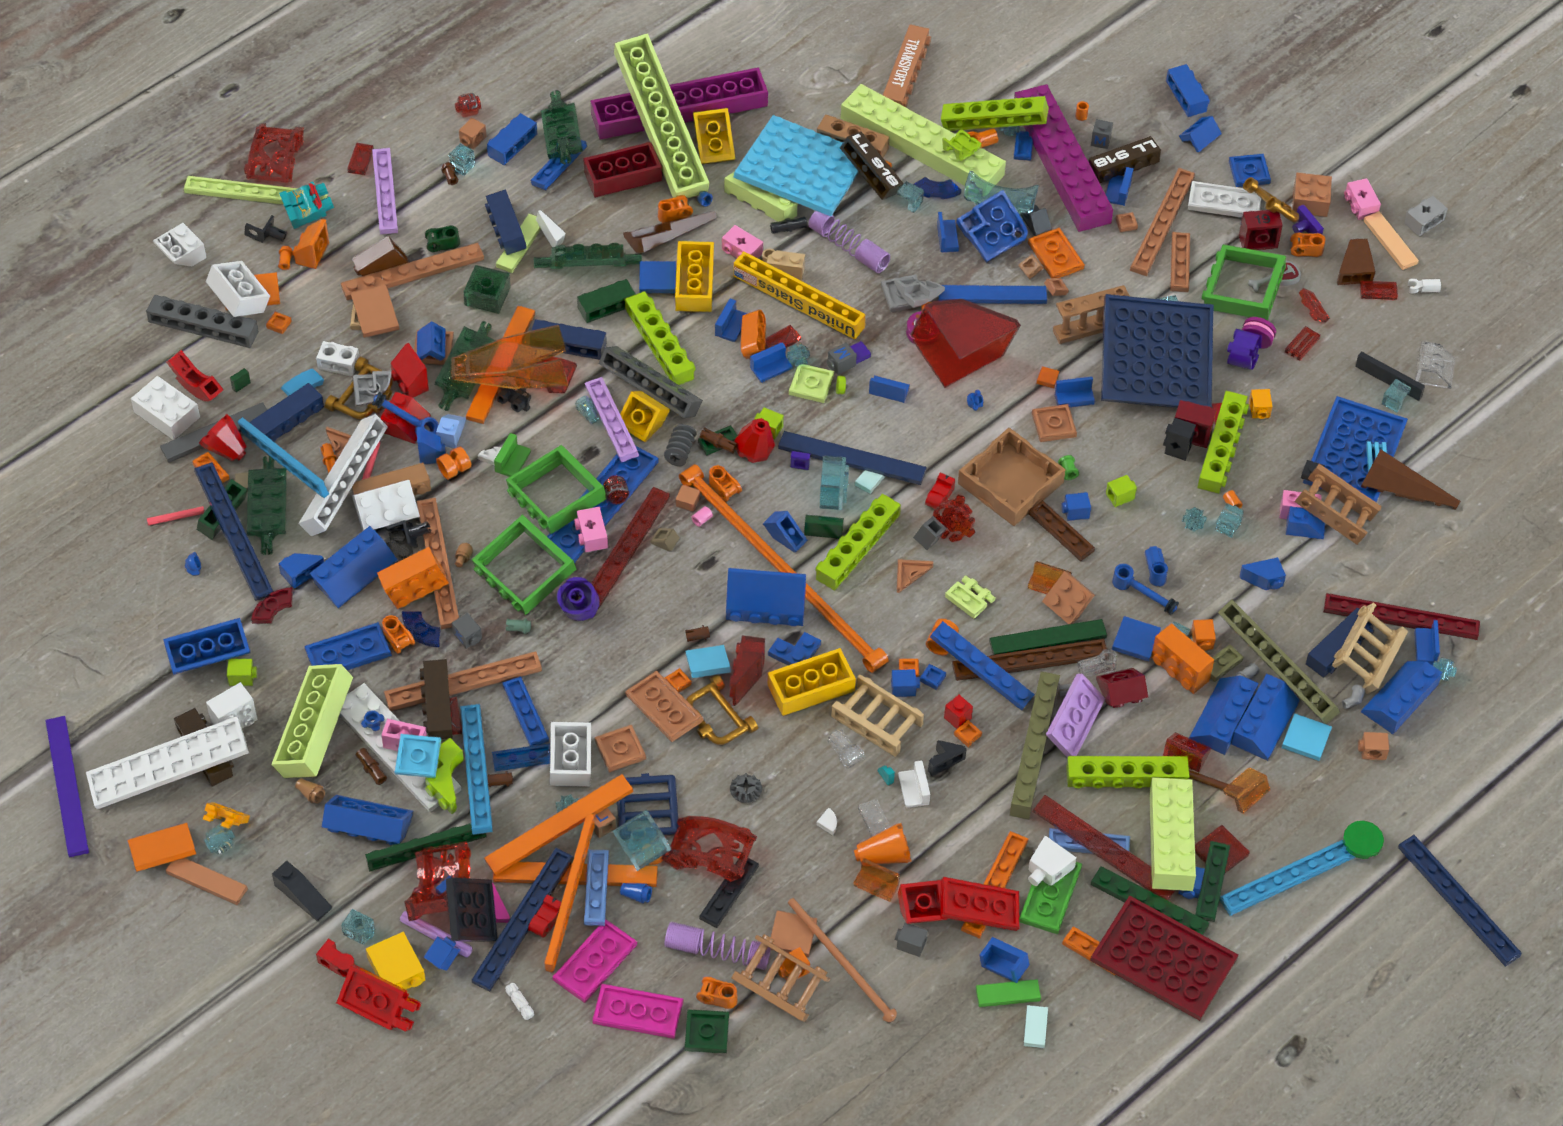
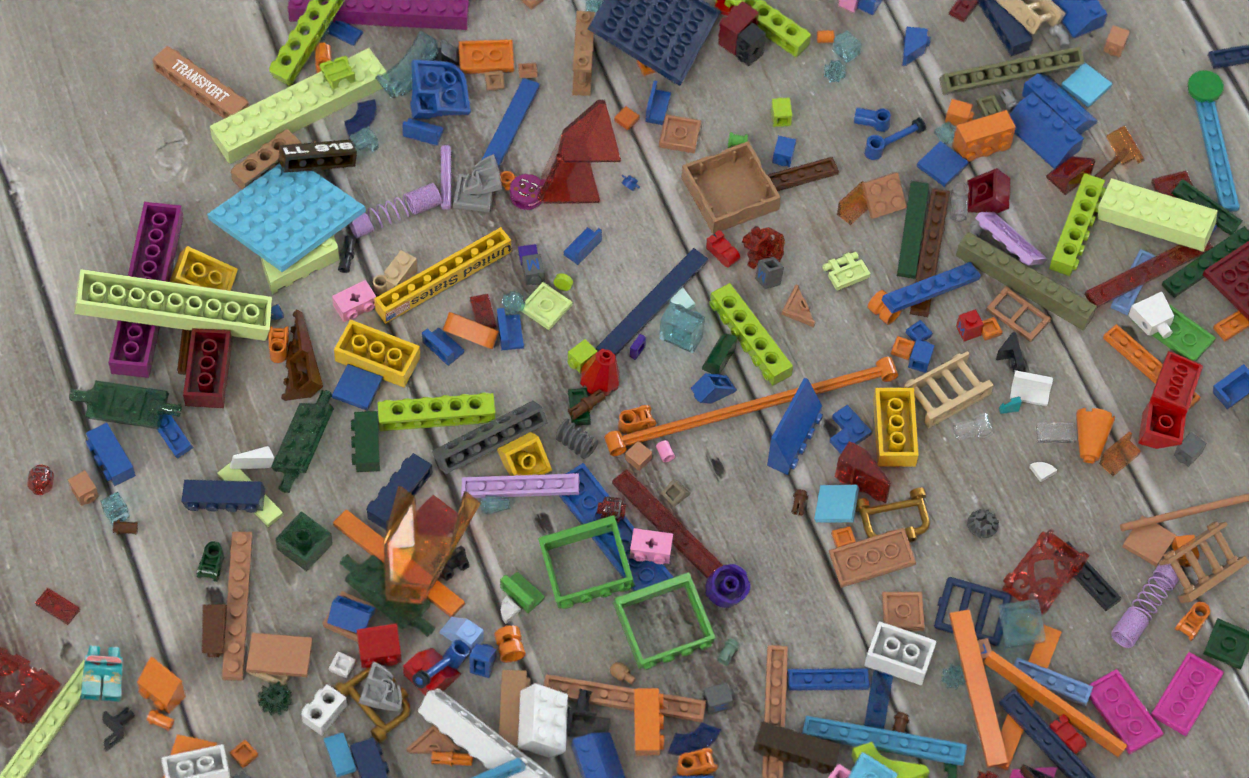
camera: 70 degrees left, 5 degrees up
lavender plate [372,148,398,234] -> none
blue cone [620,883,652,904] -> none
none -> clear green gear [258,681,292,716]
none -> white tile [329,652,356,679]
none -> lavender axle [441,145,451,210]
none -> nougat window [986,286,1052,342]

